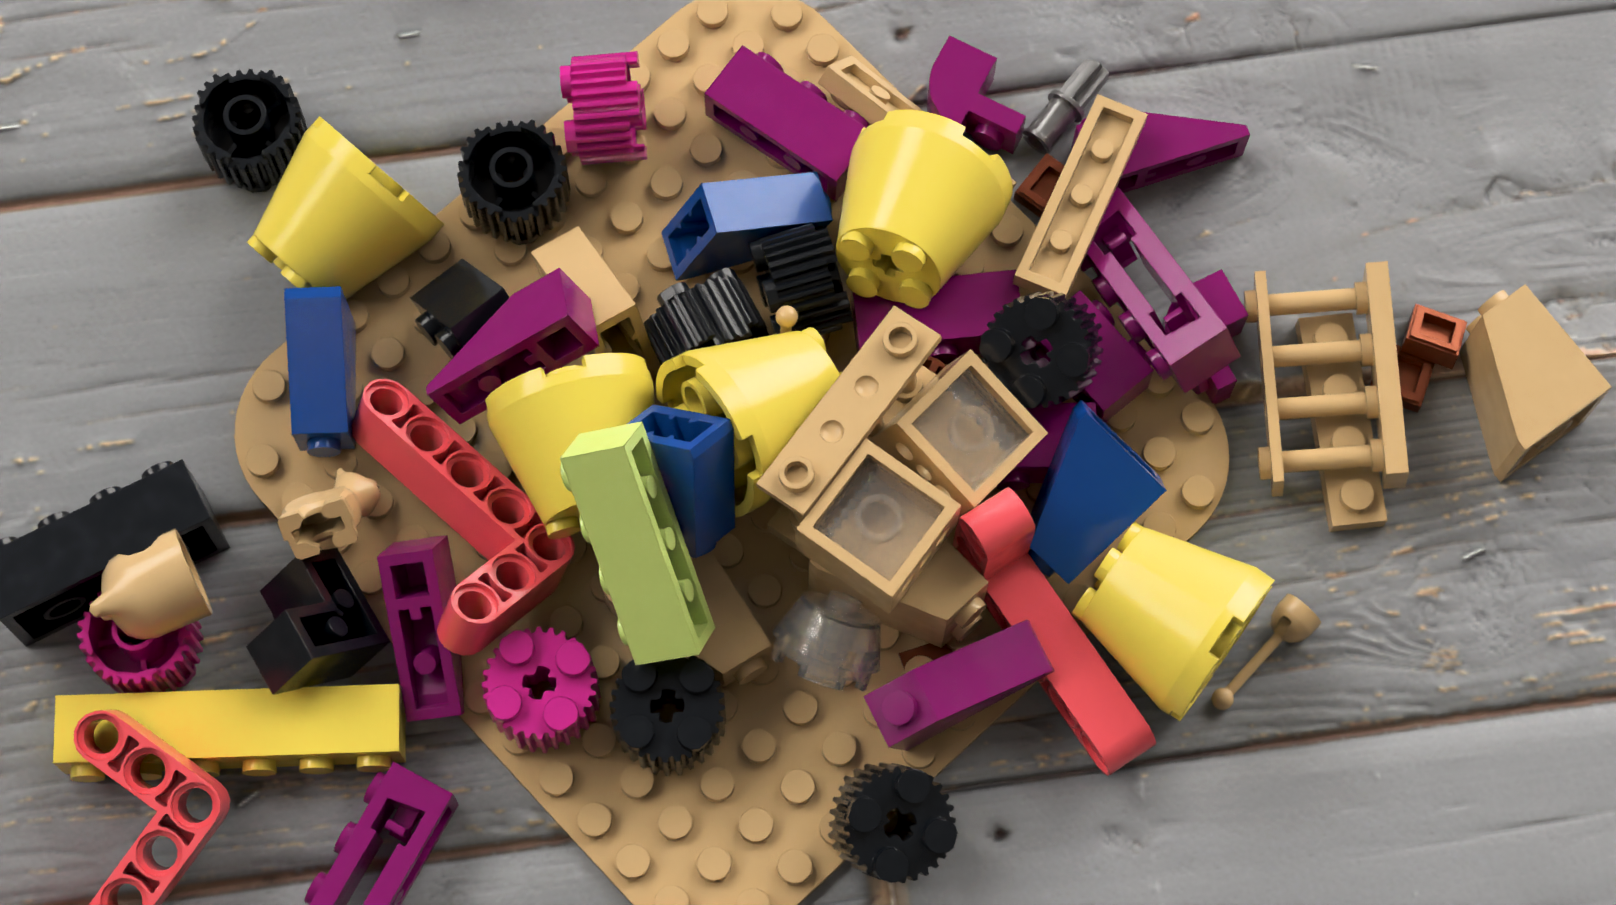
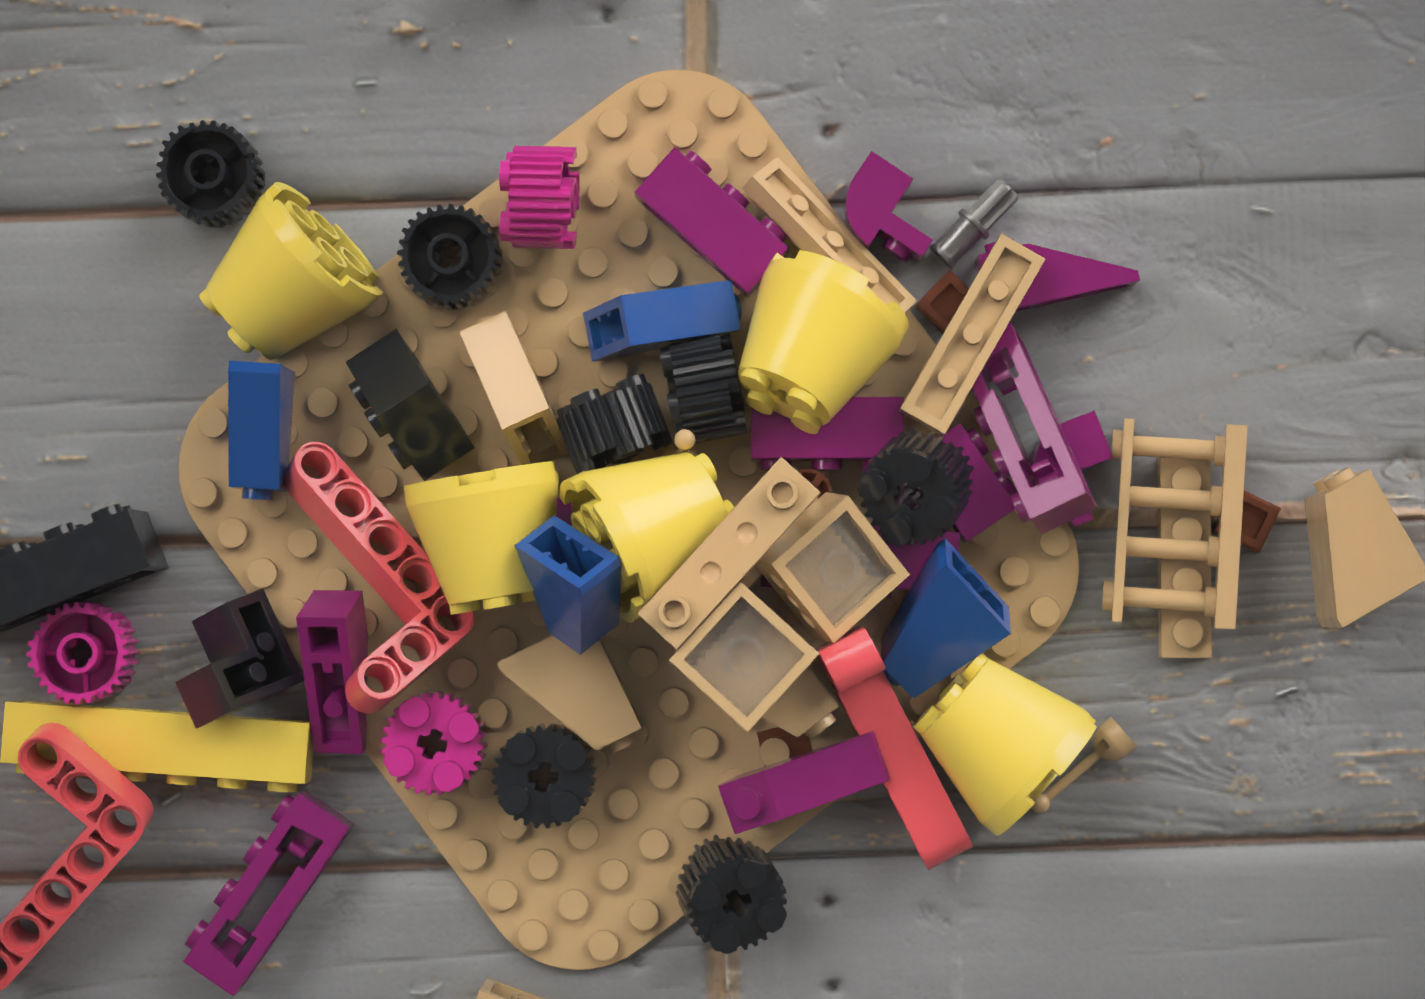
camera: 10 degrees right, 15 degrees up
tan piece [89,528,213,640] -> none
tan animal [277,468,380,560] -> none
magenta slope [426,268,599,424] -> none
yellowish green brick [560,421,716,665] -> none
clear cone [770,590,881,692] -> none
copper tile [1400,304,1467,369] -> none

